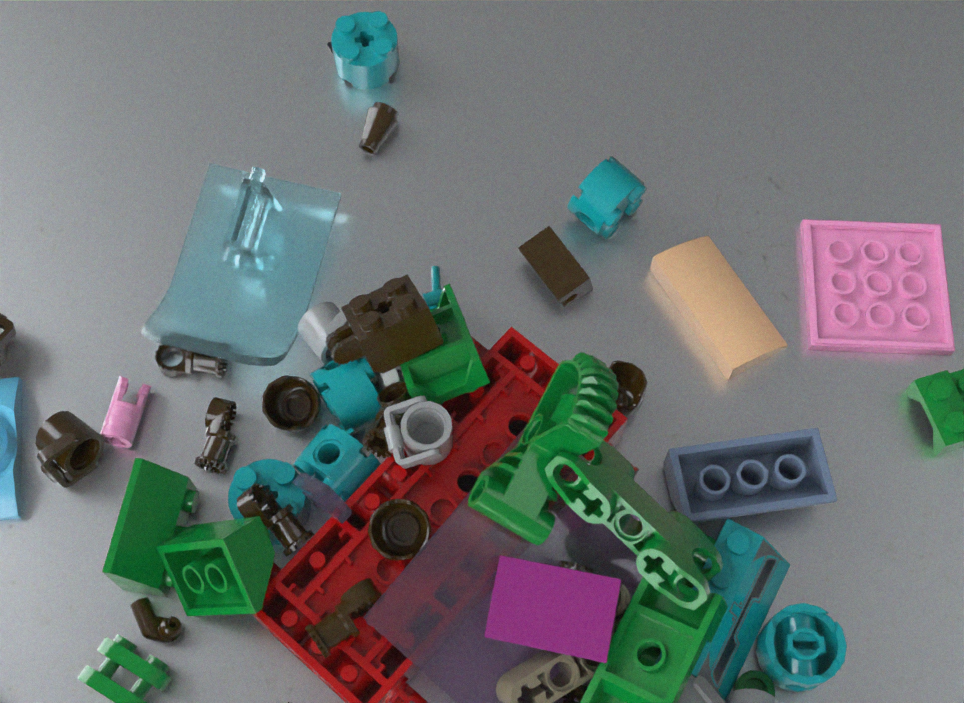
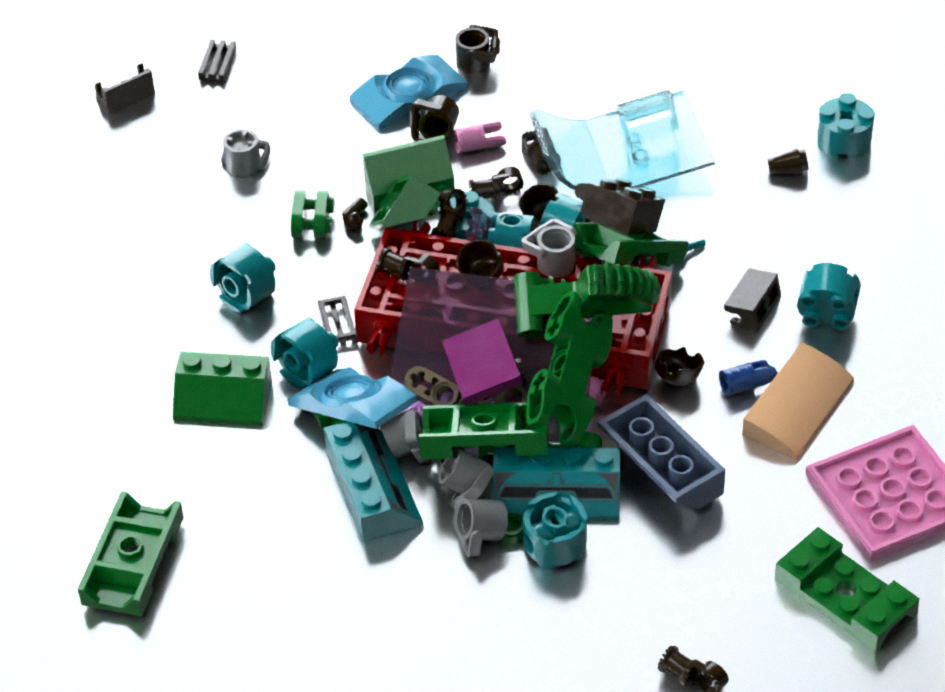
camera: 65 degrees right, 20 degrees down
none -> blue hinge [719,359,778,396]

